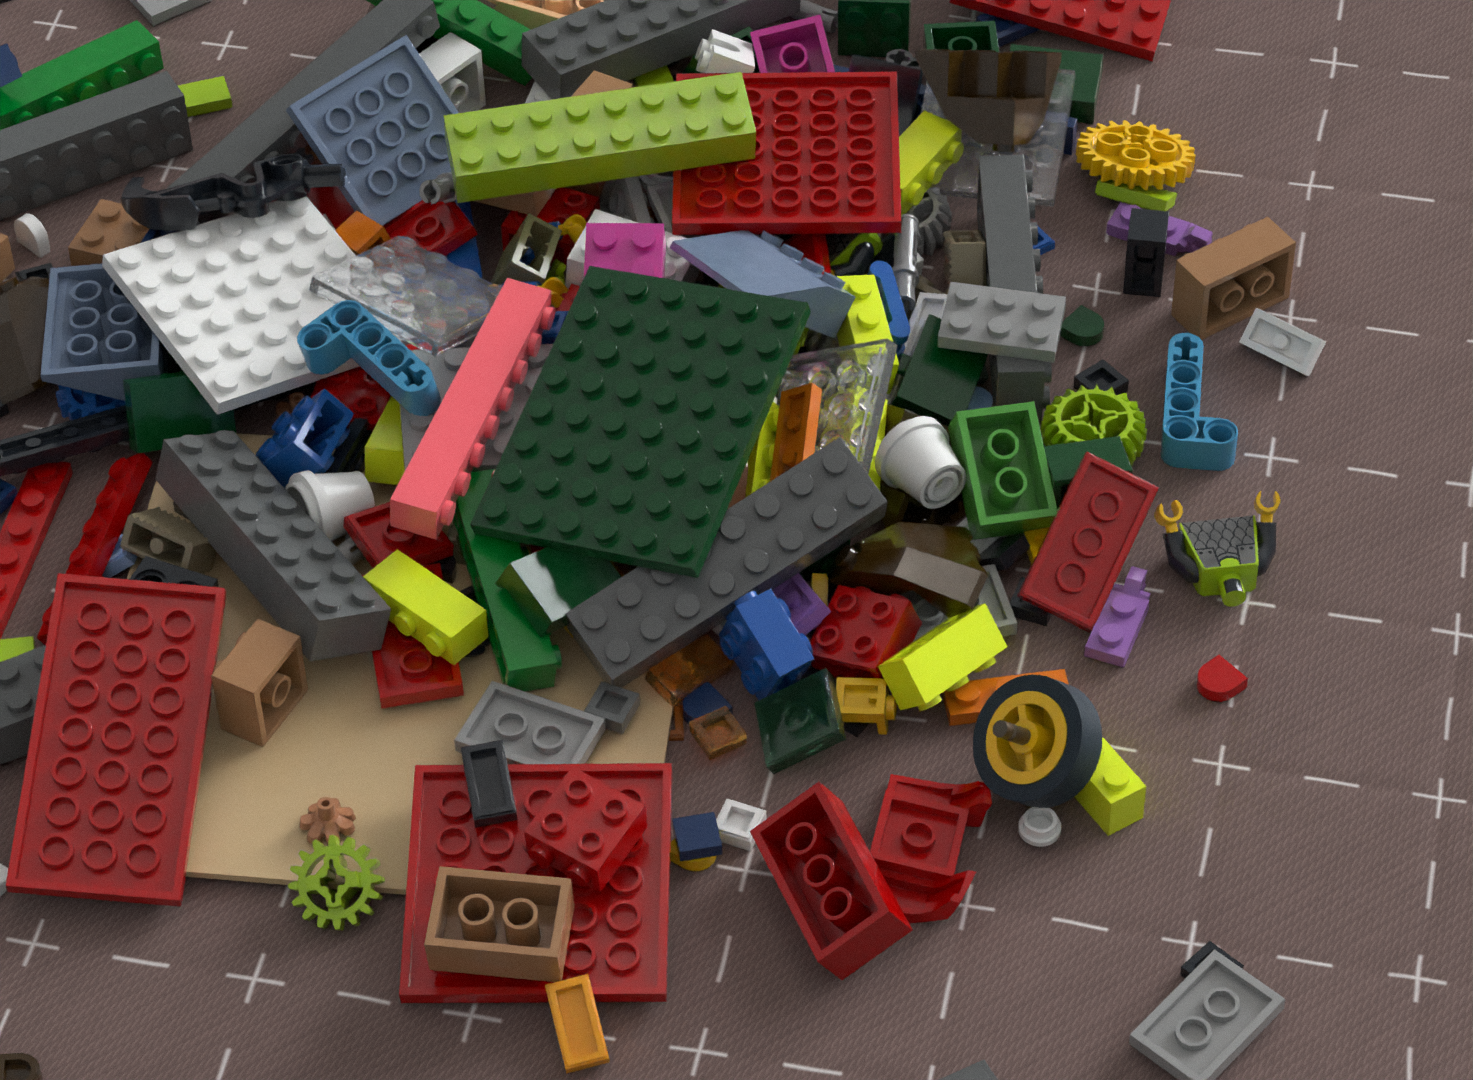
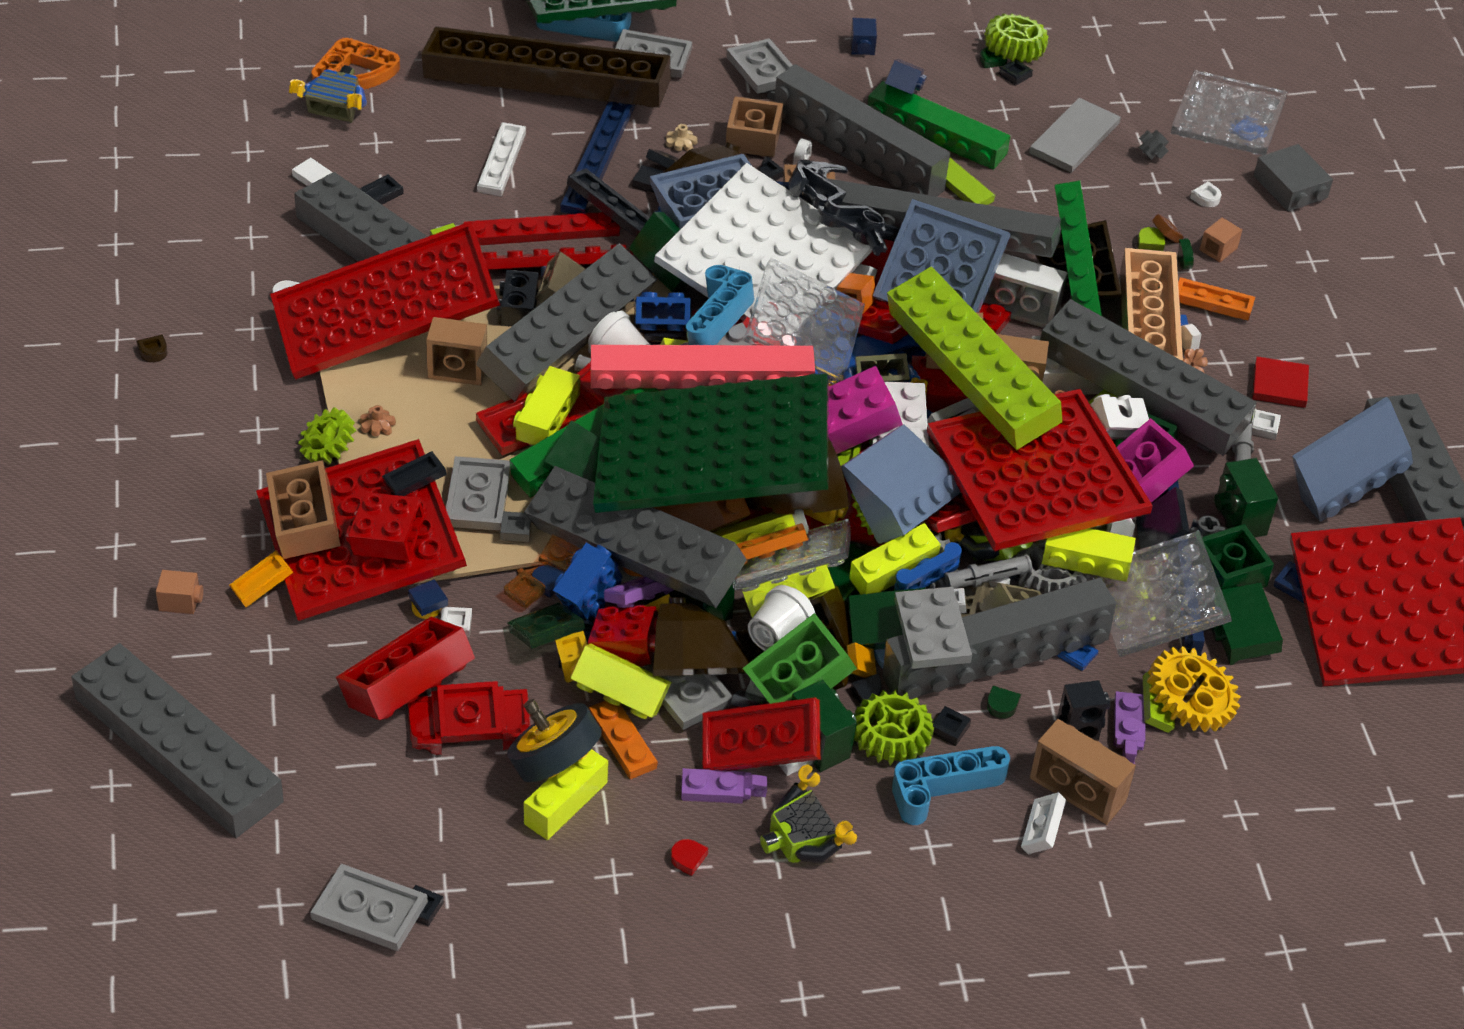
camera: 65 degrees right, 0 degrees up
dark brown brick [915,49,1062,152] -> none
white plate [1018,807,1061,847] -> none

